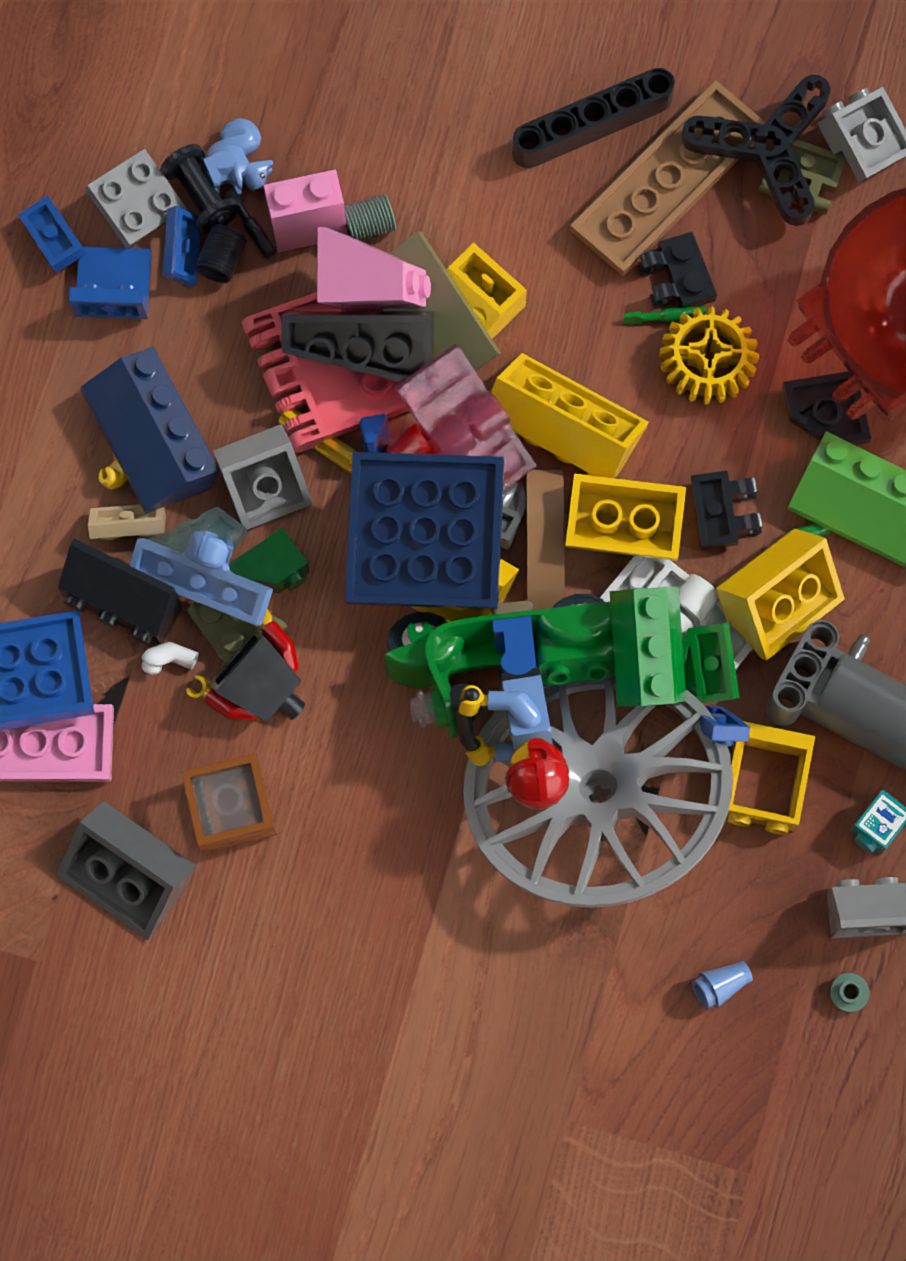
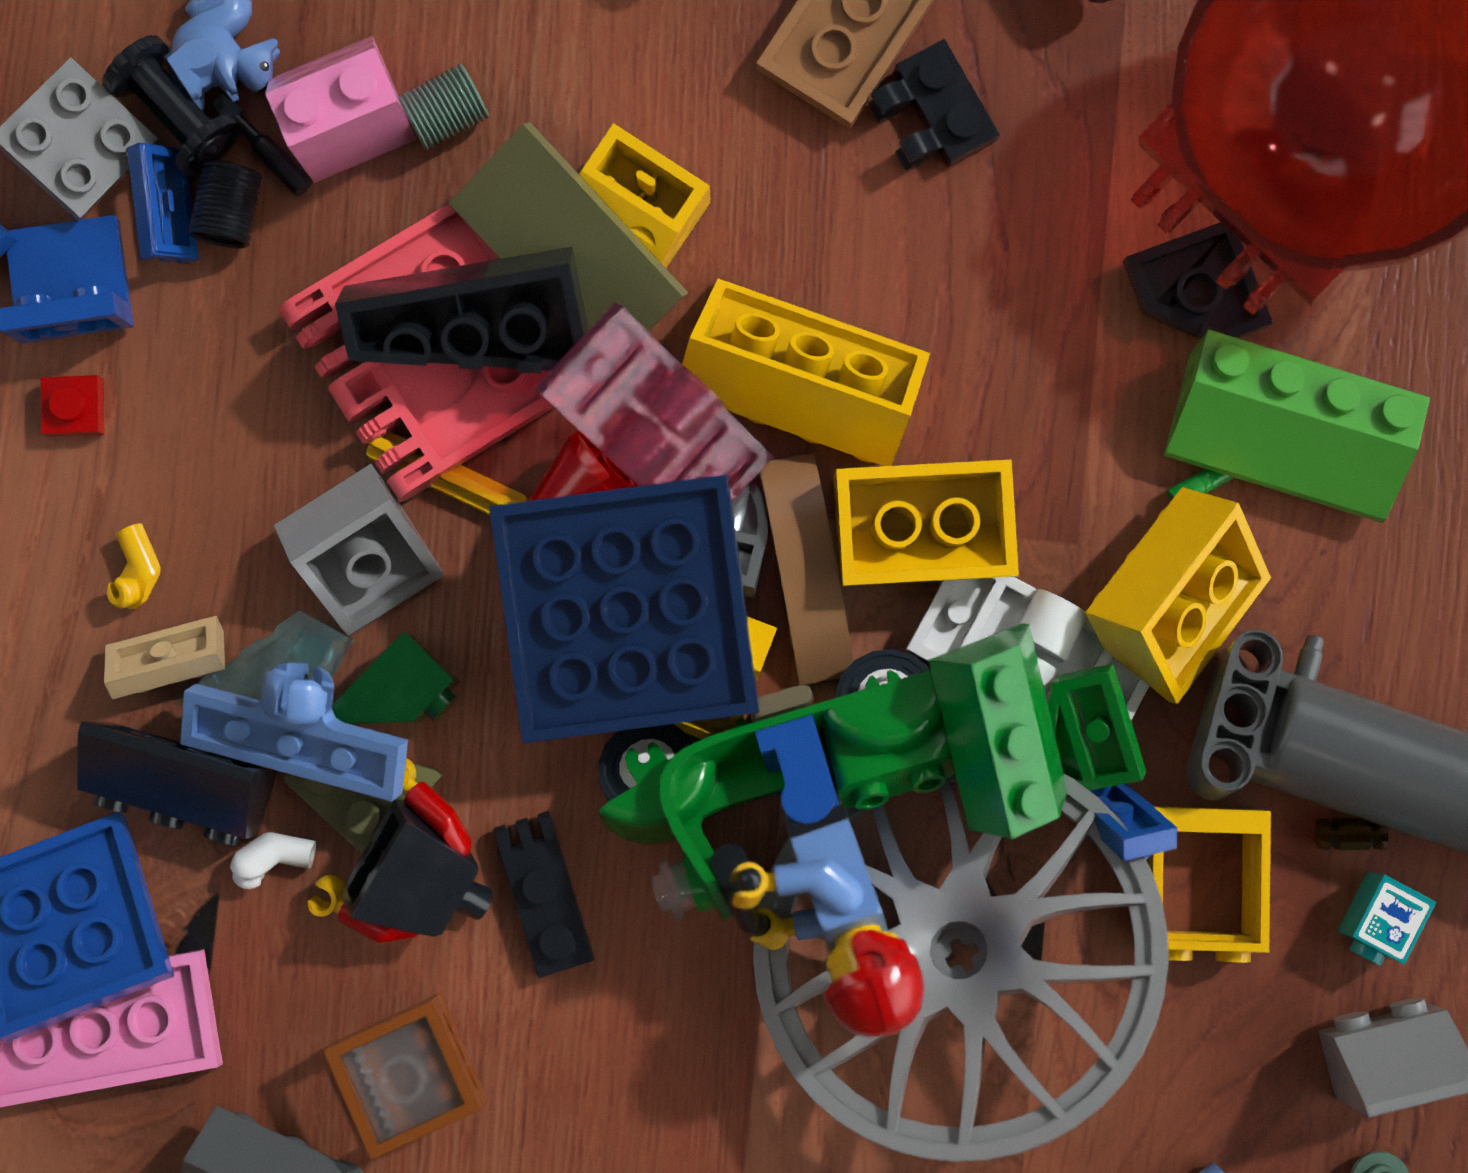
camera: 15 degrees left, 10 degrees up
dark blue slope [80,346,220,514] -> none
bright pink slope [317,227,431,310] -> none
blue slope [359,414,390,453] -> none
green piece [624,306,706,324] -> none
yellow gear [659,306,759,405] -> none
black plate [691,471,763,550] -> none
none -> red plate [40,375,105,437]
none -> black hinge [494,810,595,978]
none -> dark brown piece [1315,818,1389,850]

